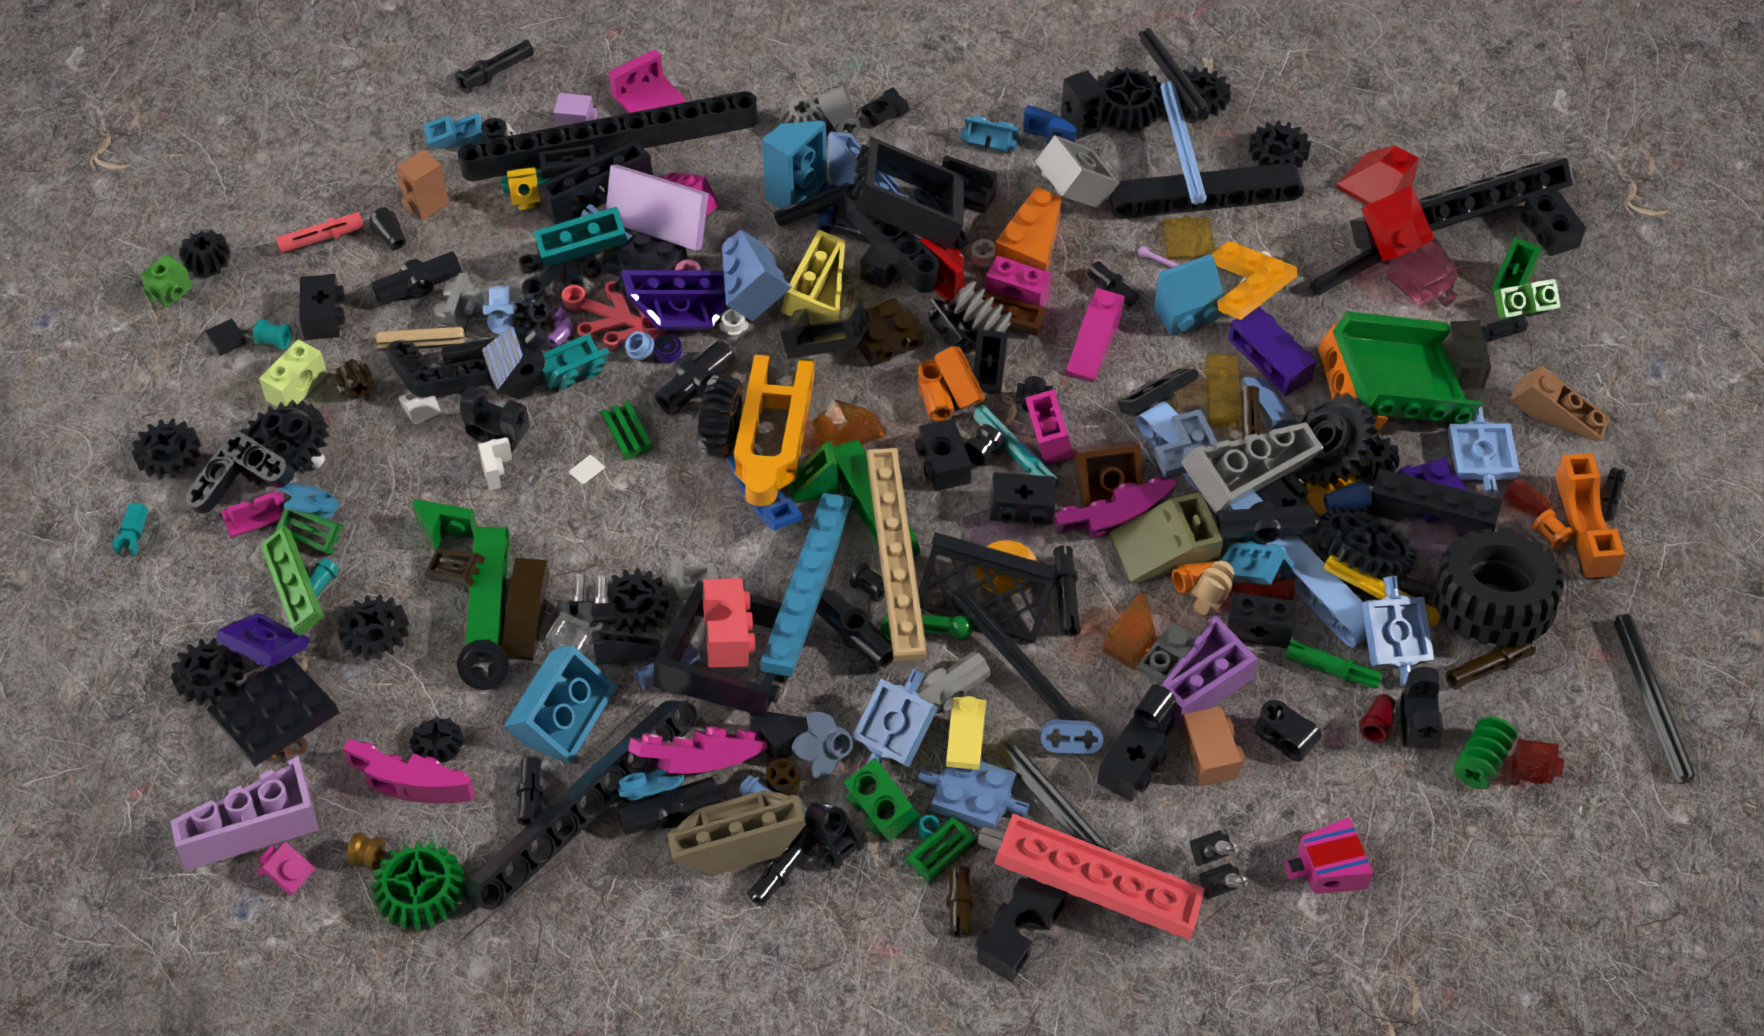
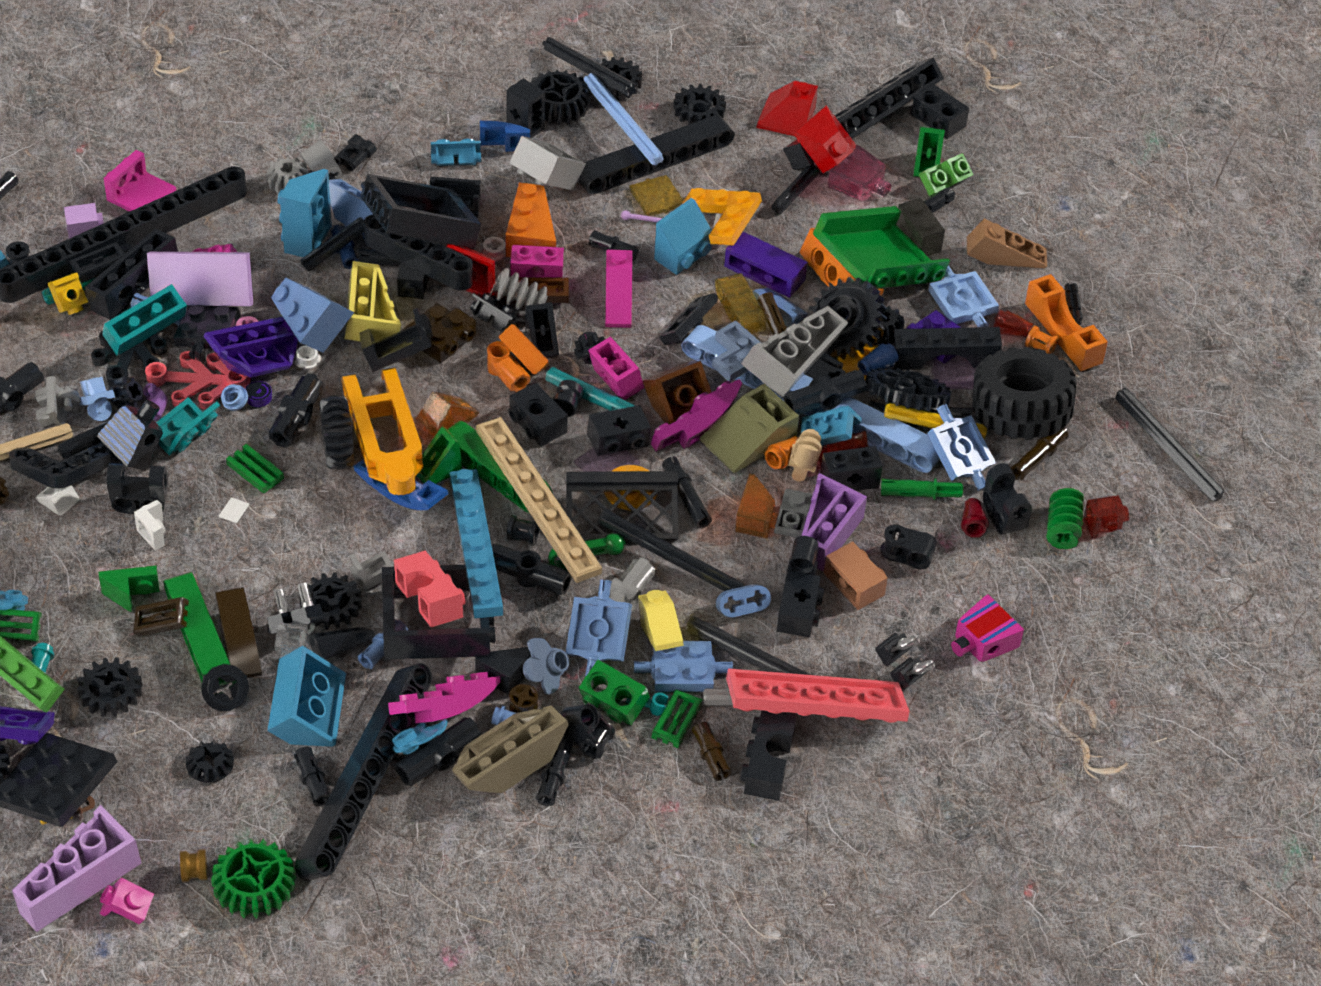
camera: 25 degrees left, 5 degrees down
dark pink slope [343,738,475,804] -> none

